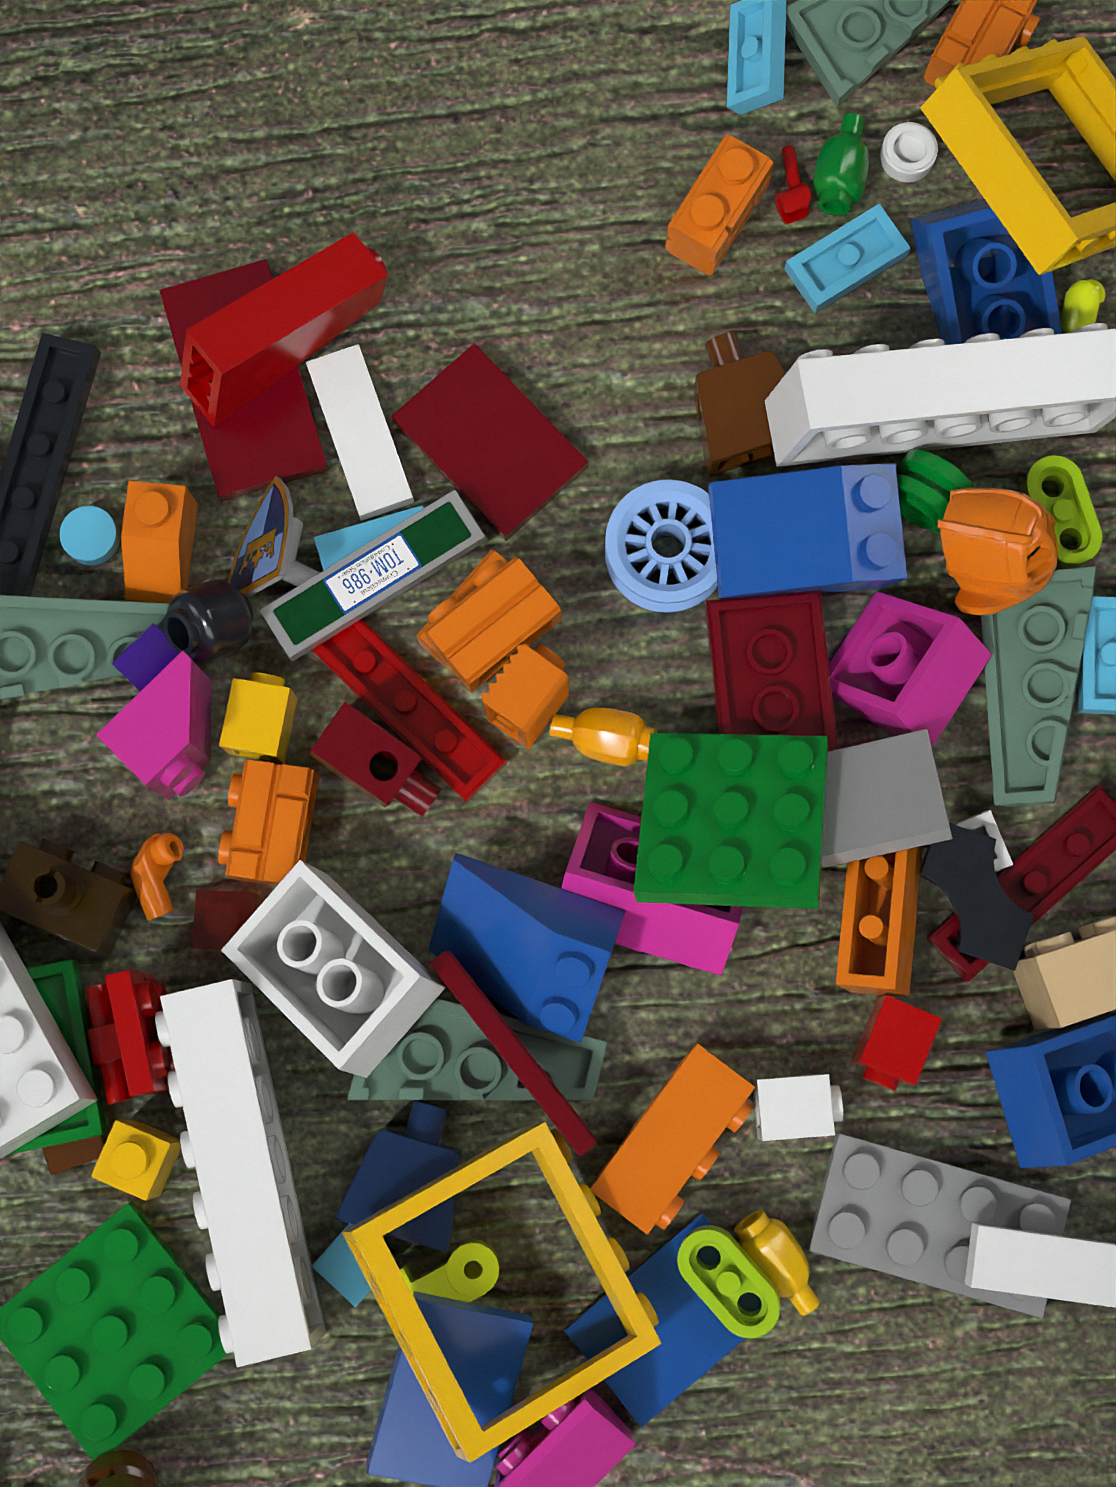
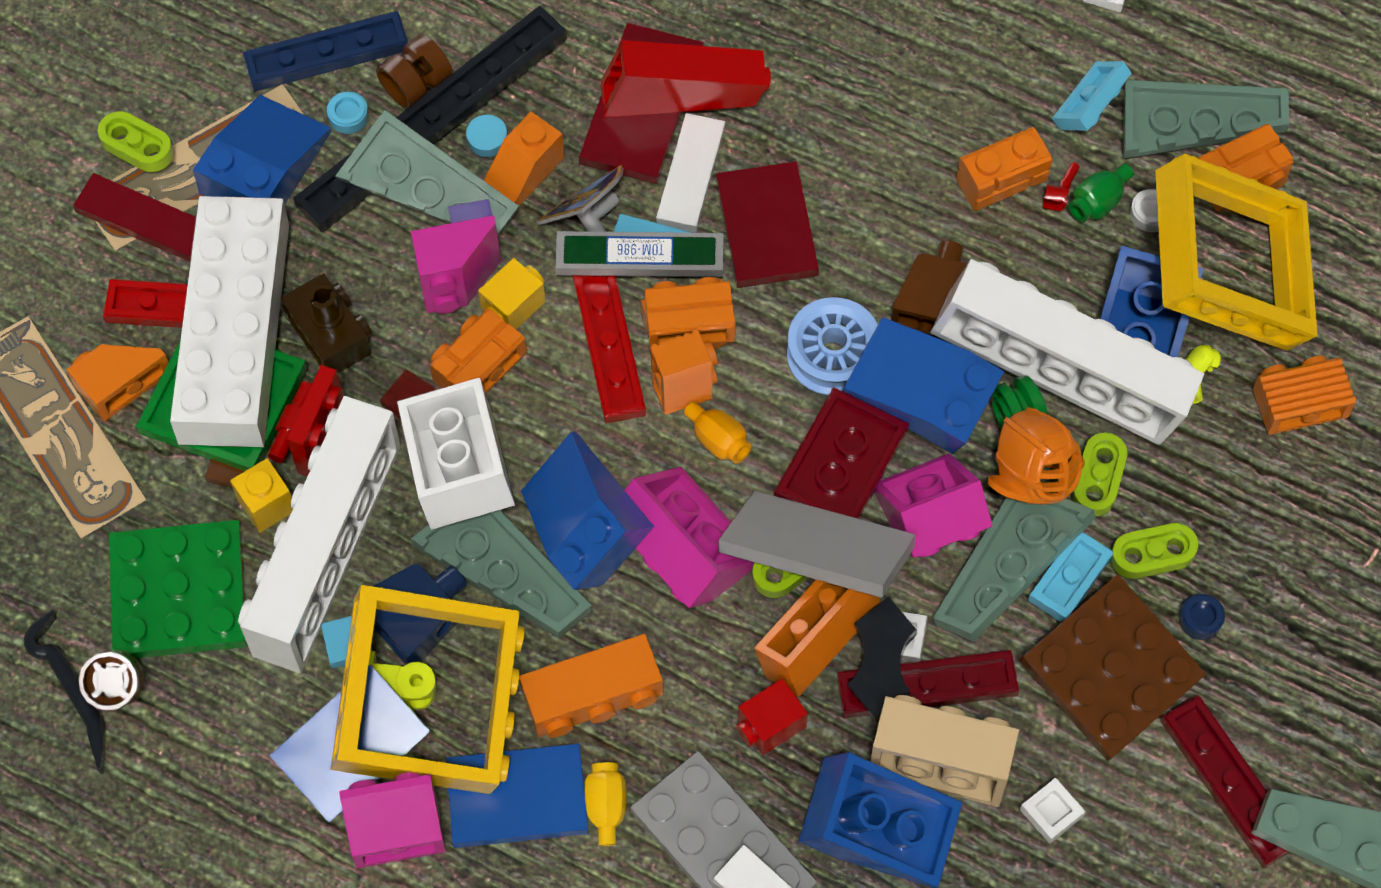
camera: 30 degrees right, 15 degrees down
orange arm [130,833,184,921] -> none
black head [163,579,253,663] -> none
dark red torso [309,702,442,817] -> none
dark red tile [429,950,597,1157] -> none
green plate [633,733,829,909] -> none
lime plate [677,1225,781,1339] -> none
white brick [752,1074,843,1141] -> none
medium azure plate [784,204,910,314] -> none

